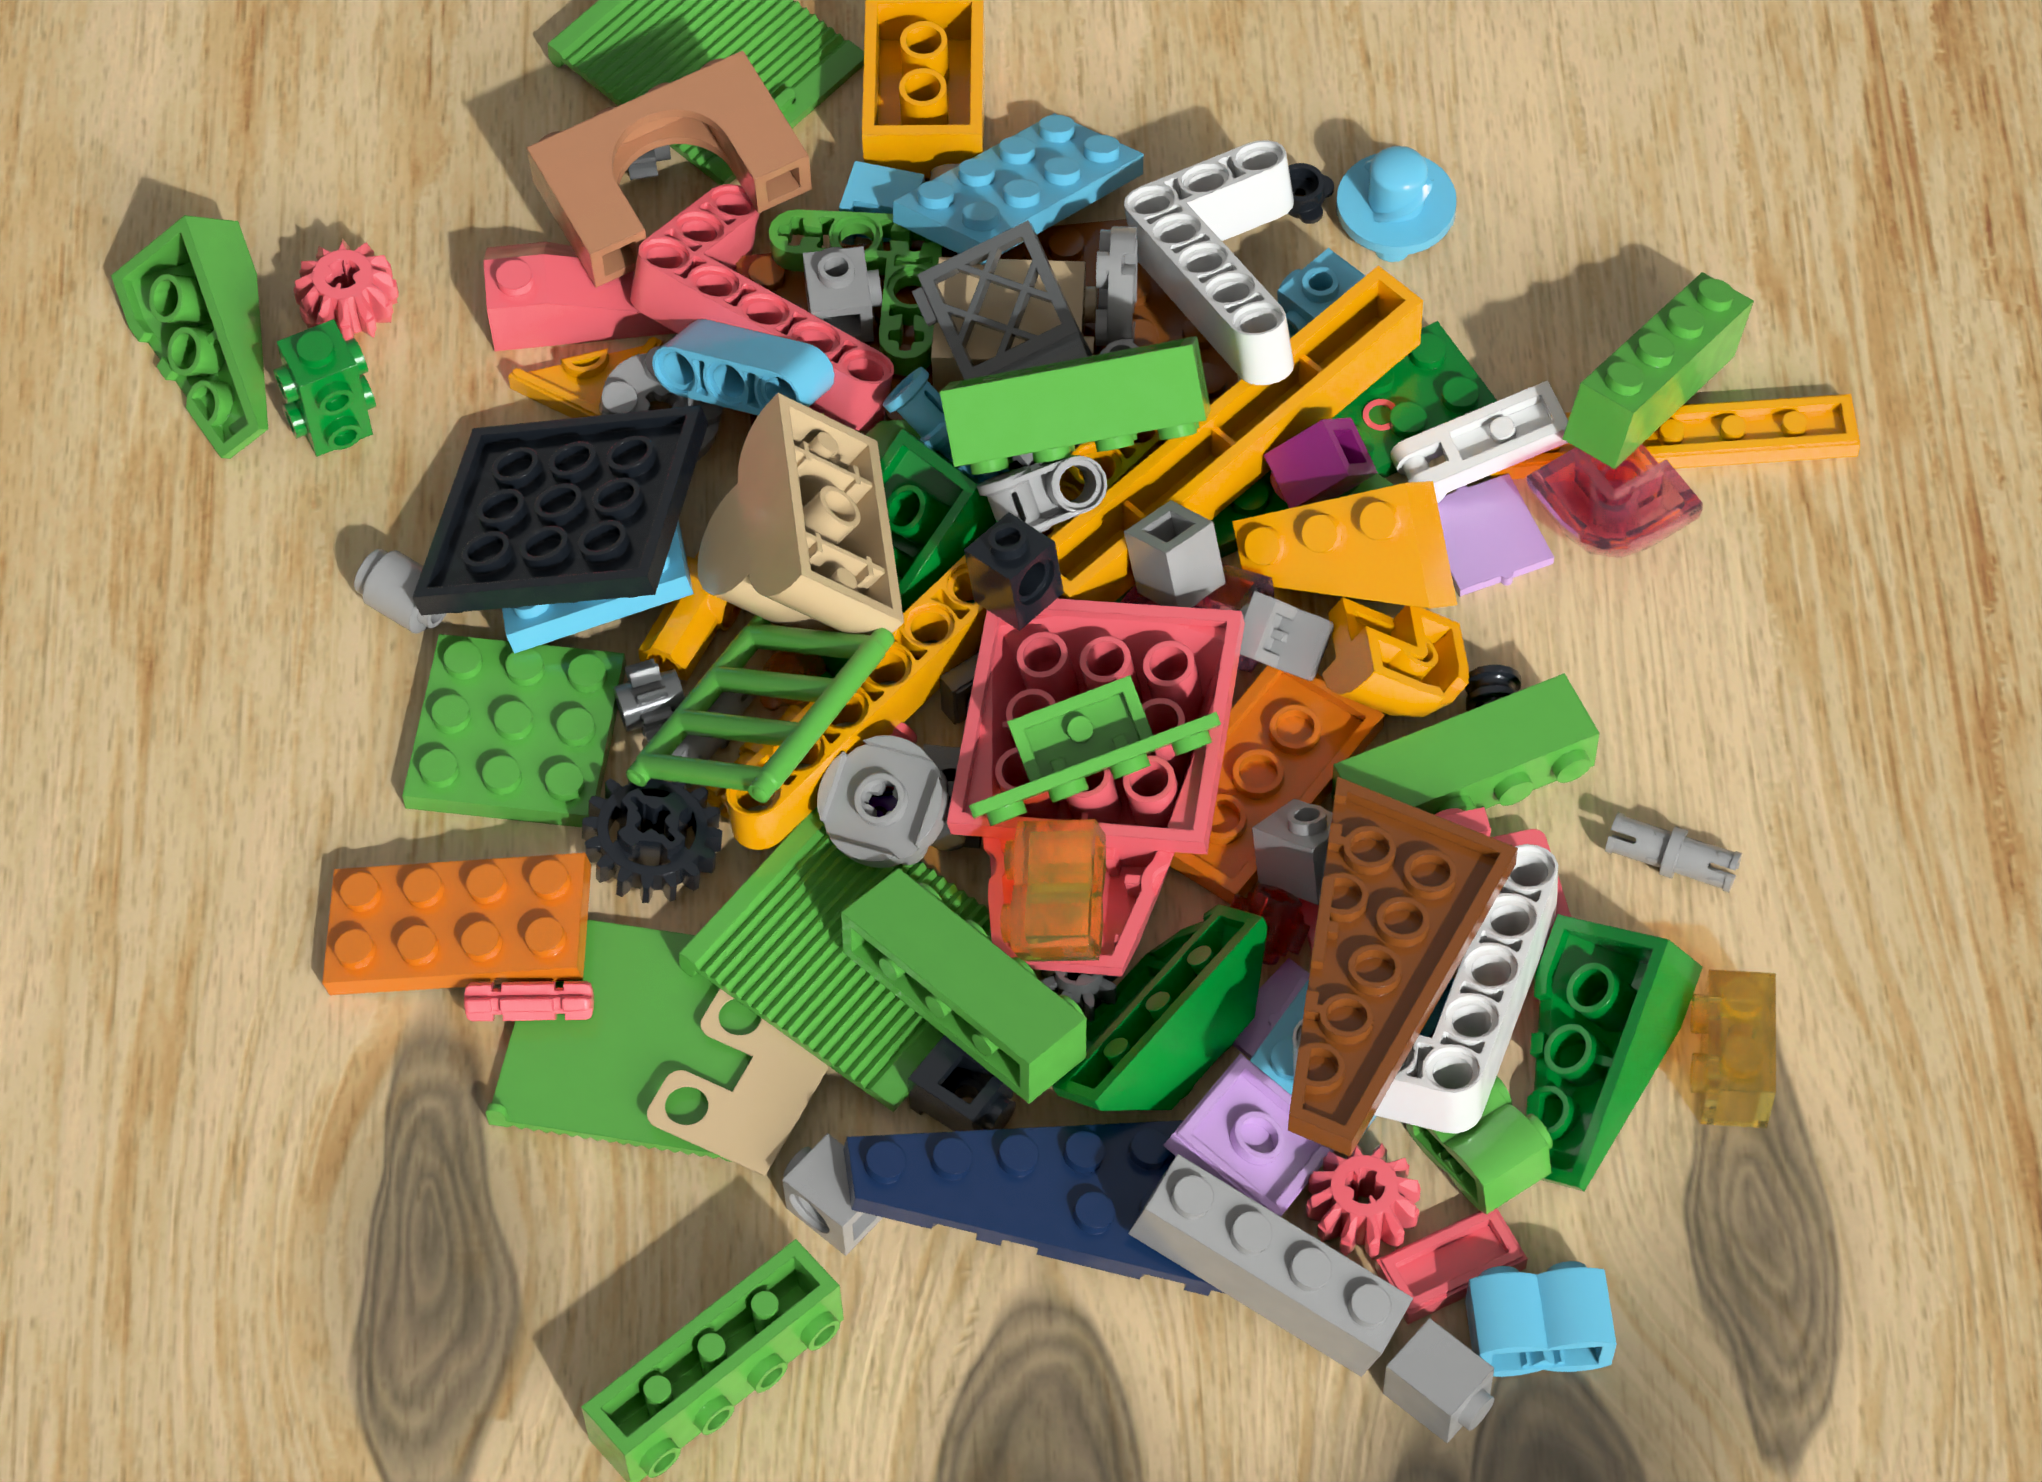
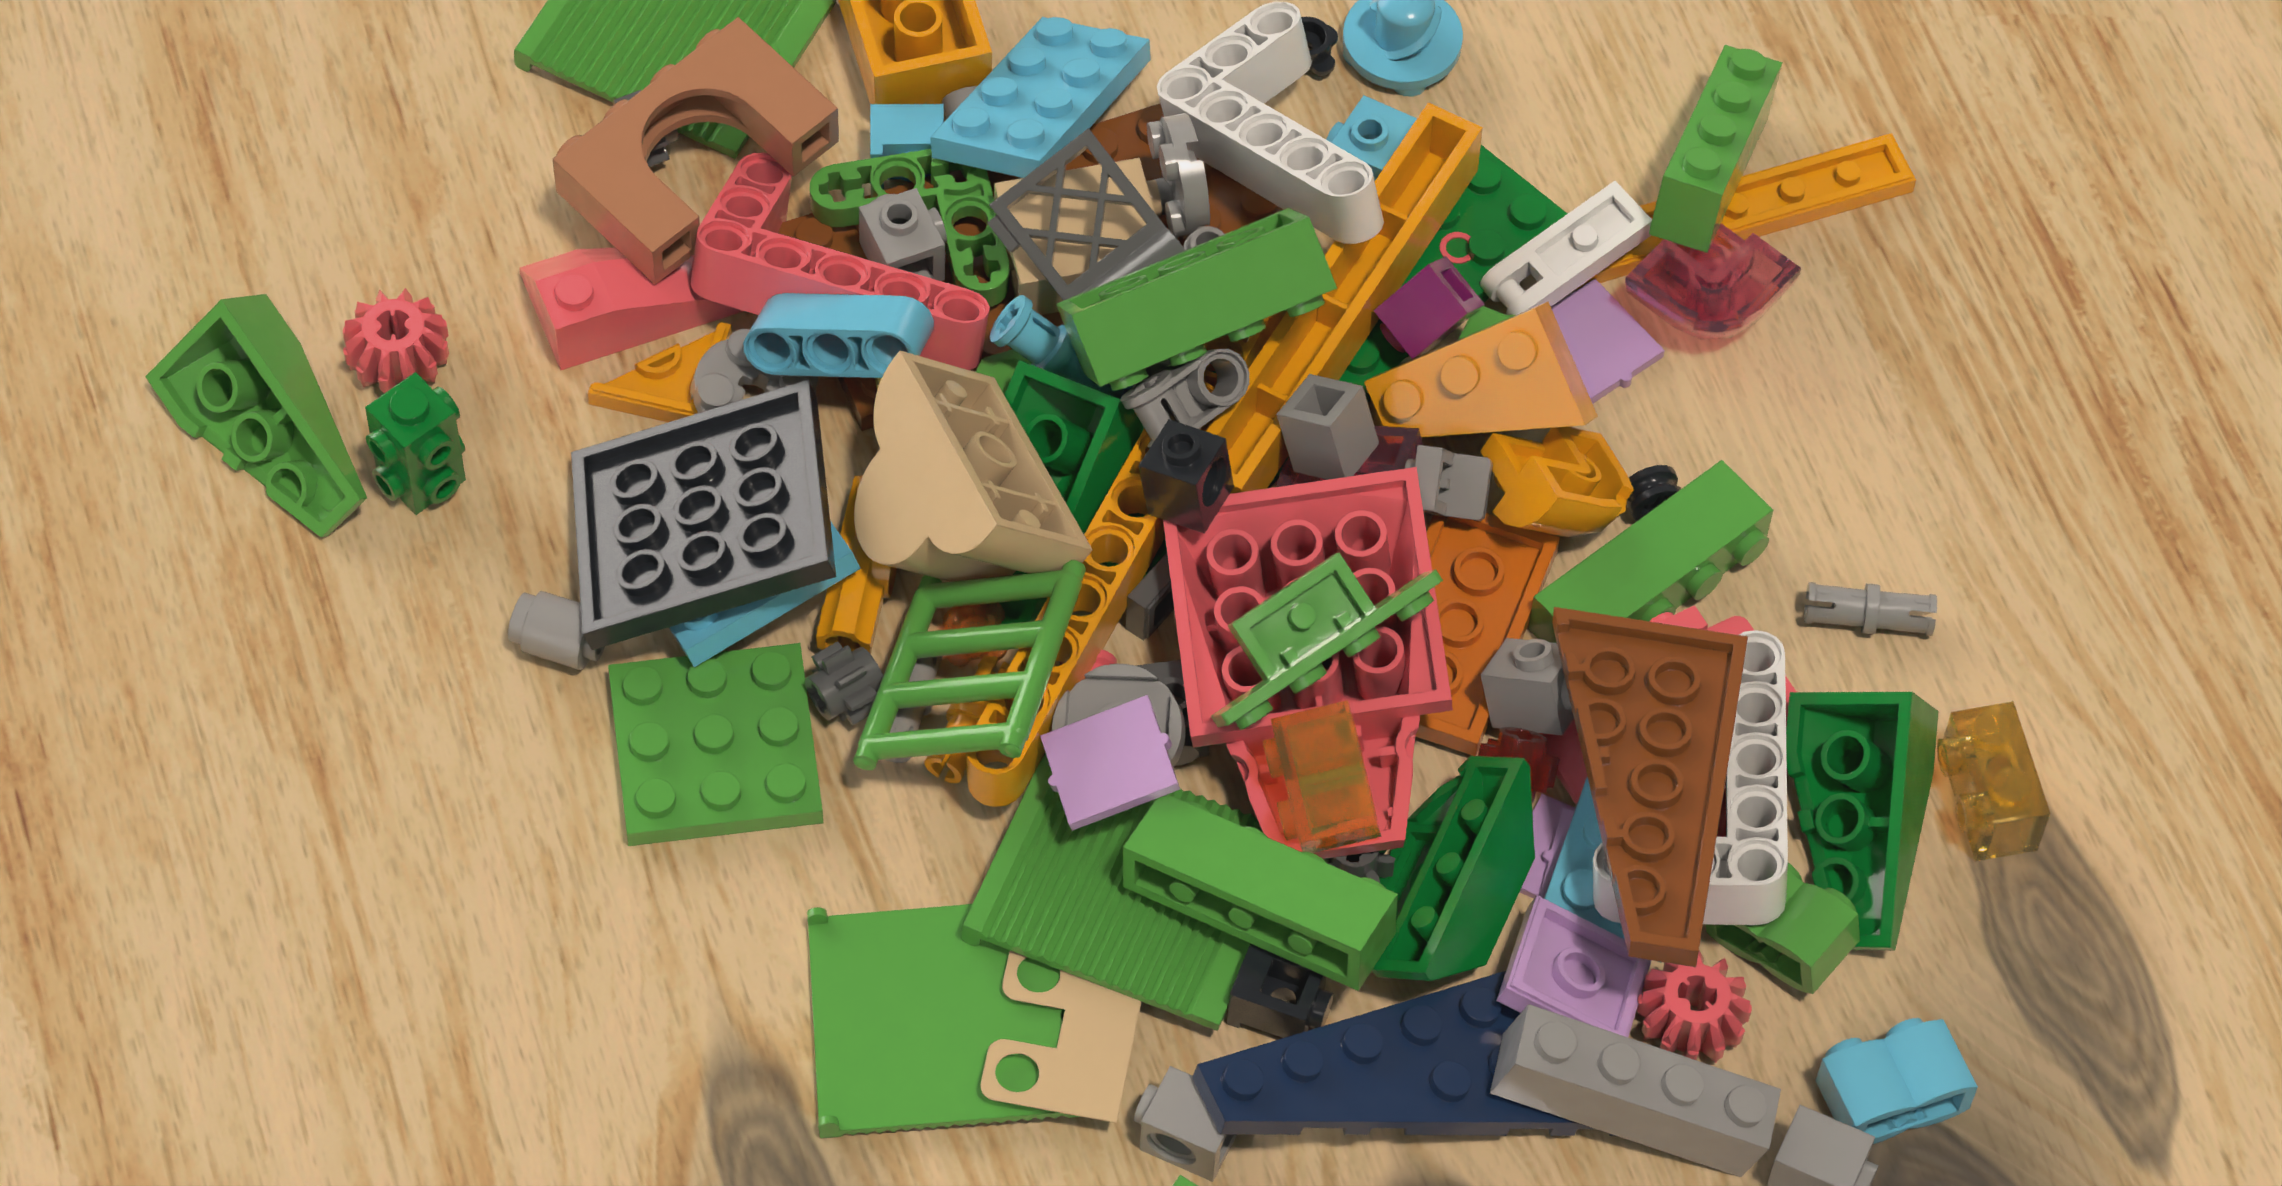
camera: 20 degrees left, 0 degrees up
orange plate [322,853,592,995] -> none
coral axle [464,981,594,1021] -> none
black gear [582,778,723,903] -> none
coral tile [1375,1208,1528,1325] -> none
none -> lavender piece [1040,695,1180,831]

